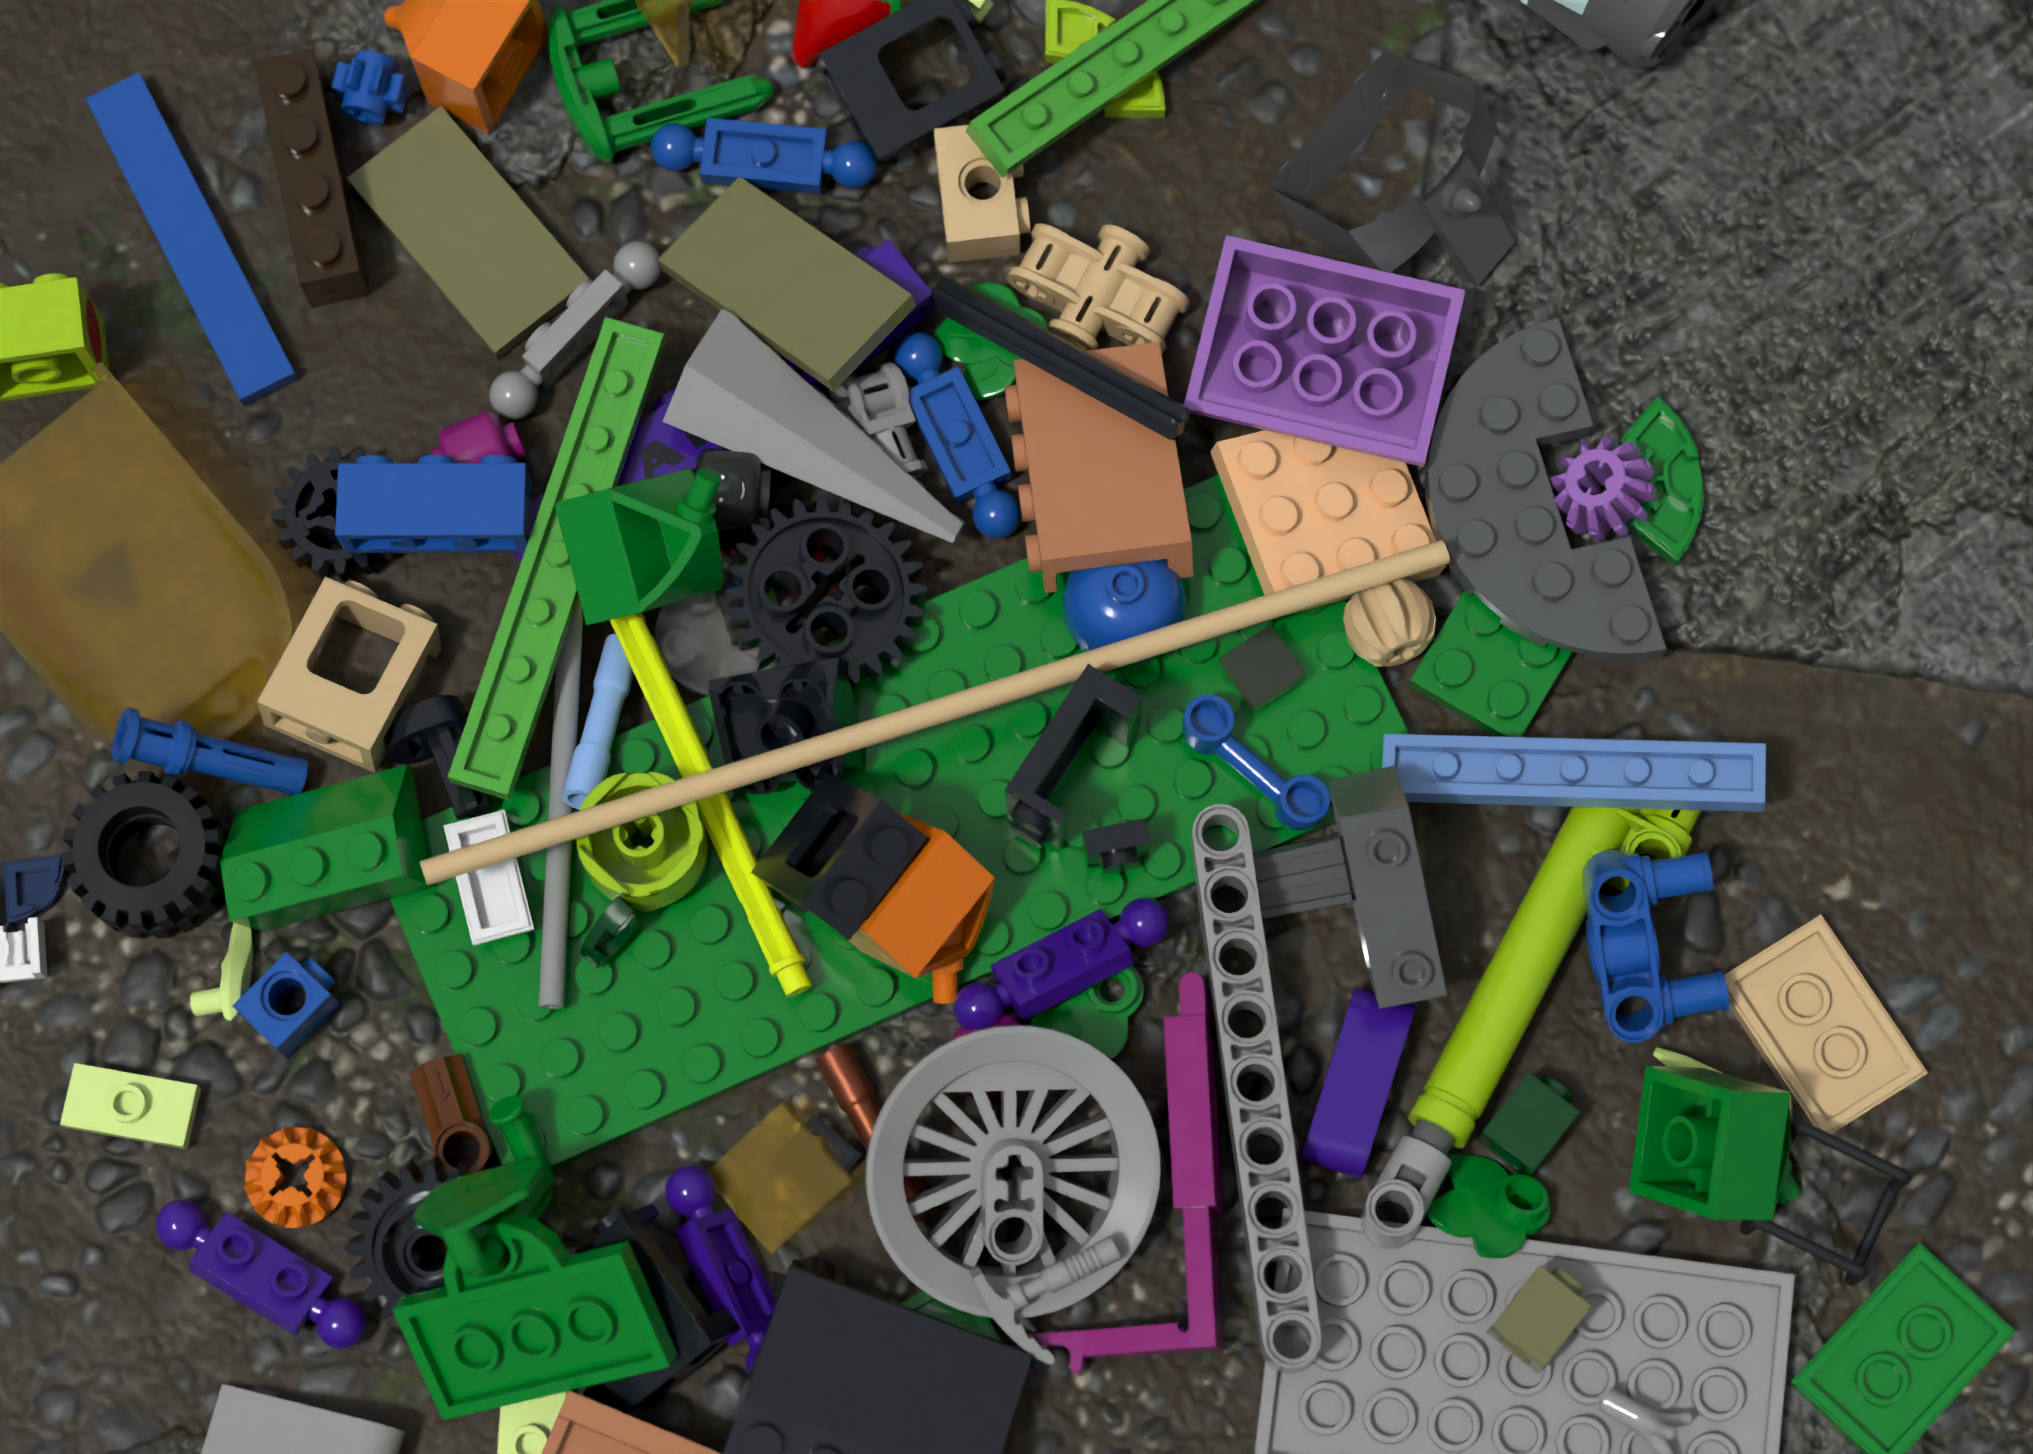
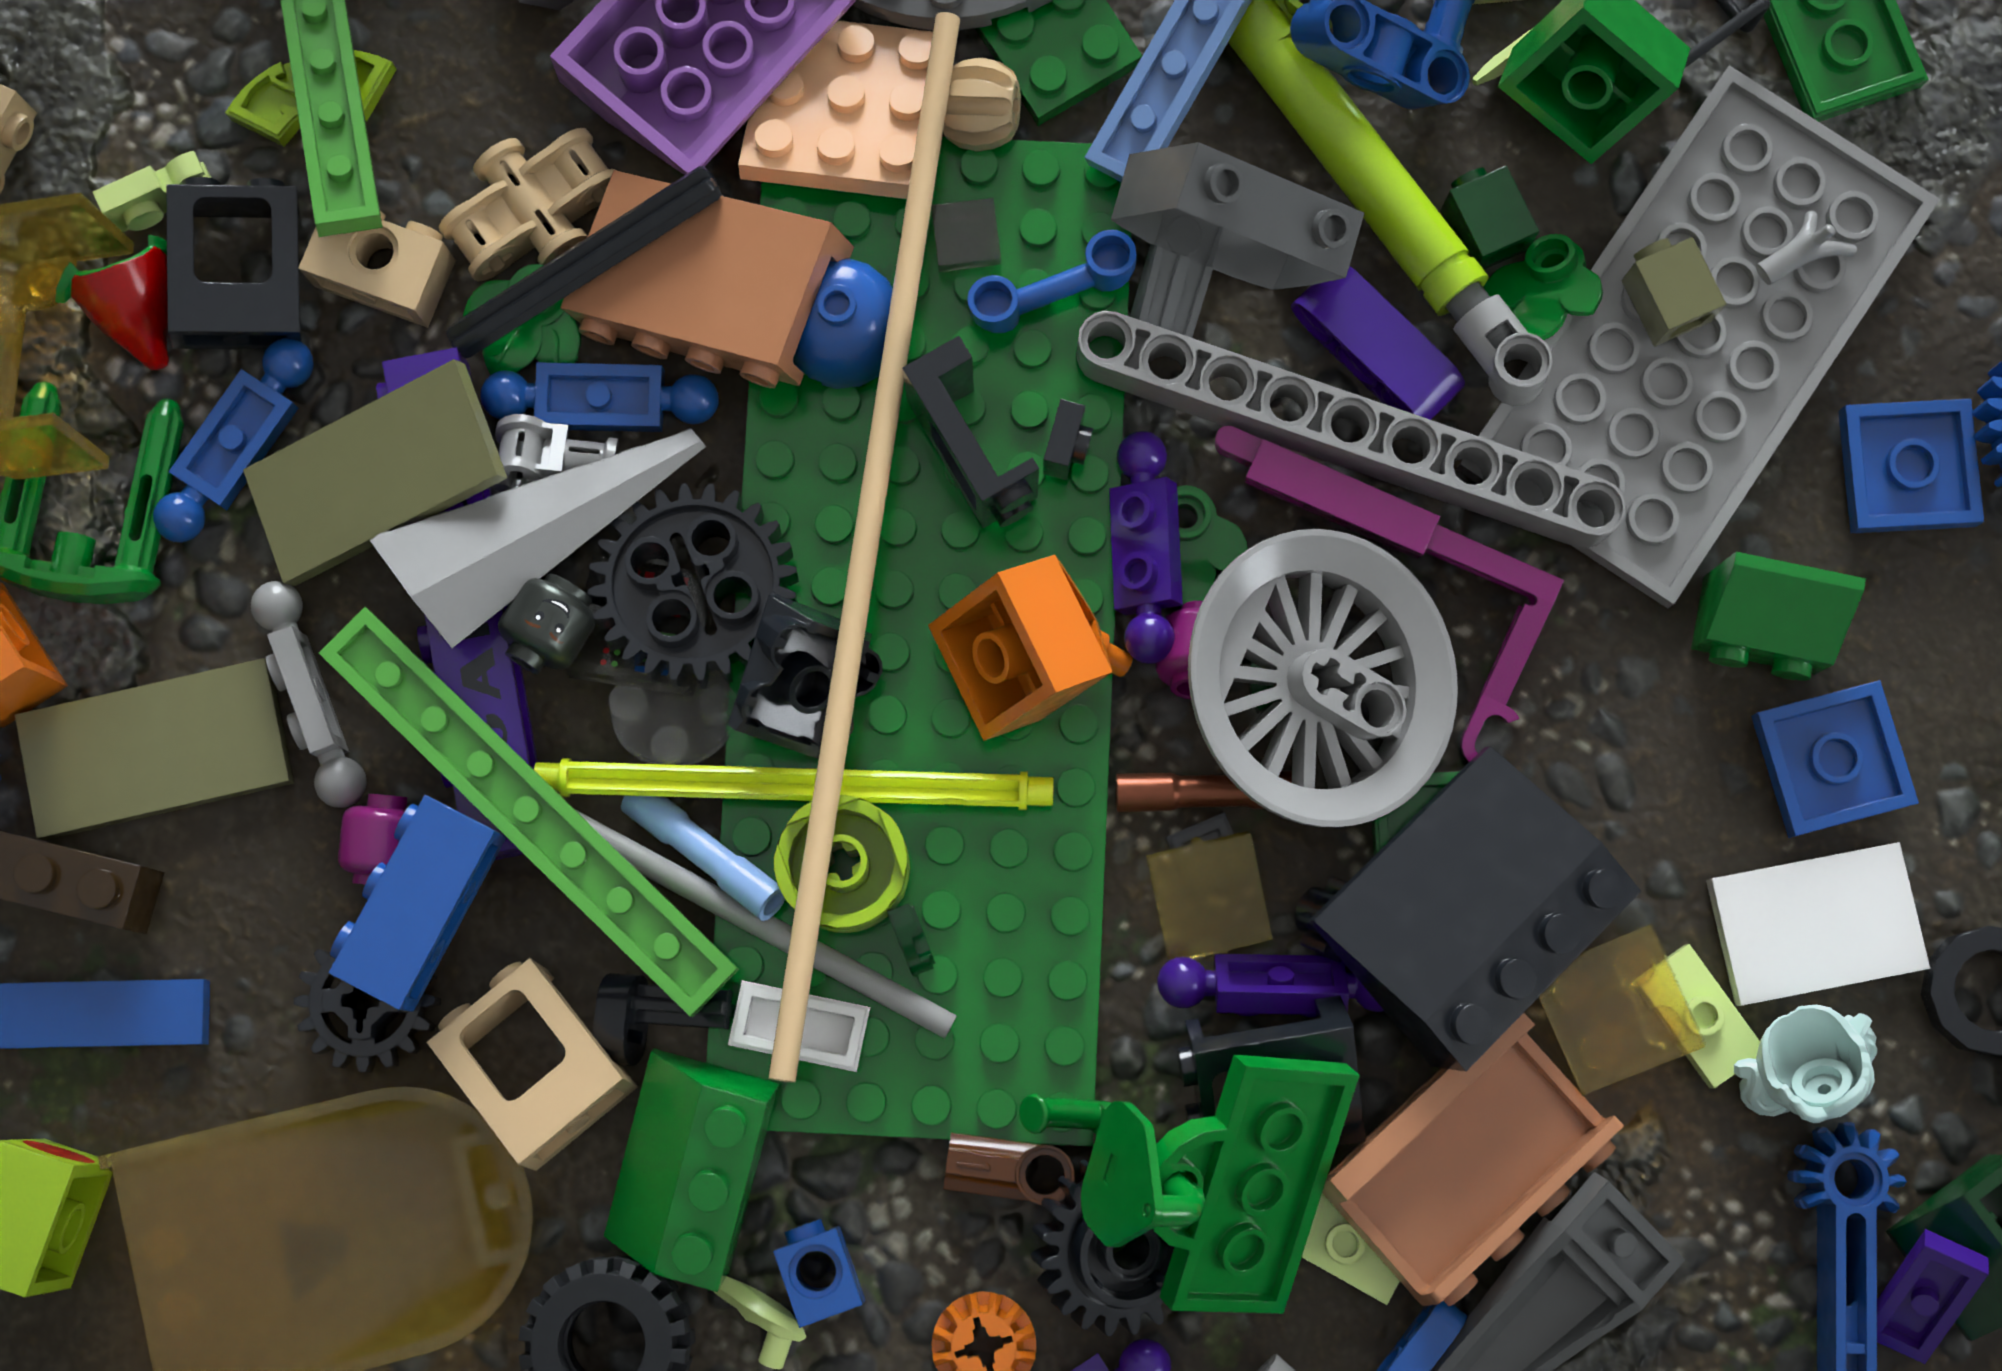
camera: 65 degrees left, 5 degrees up
blue pin [112,707,308,796] -> none
green piece [554,468,722,625] -> none
black window [751,772,928,941] -> none
light grey piece [969,1236,1121,1365] -> none

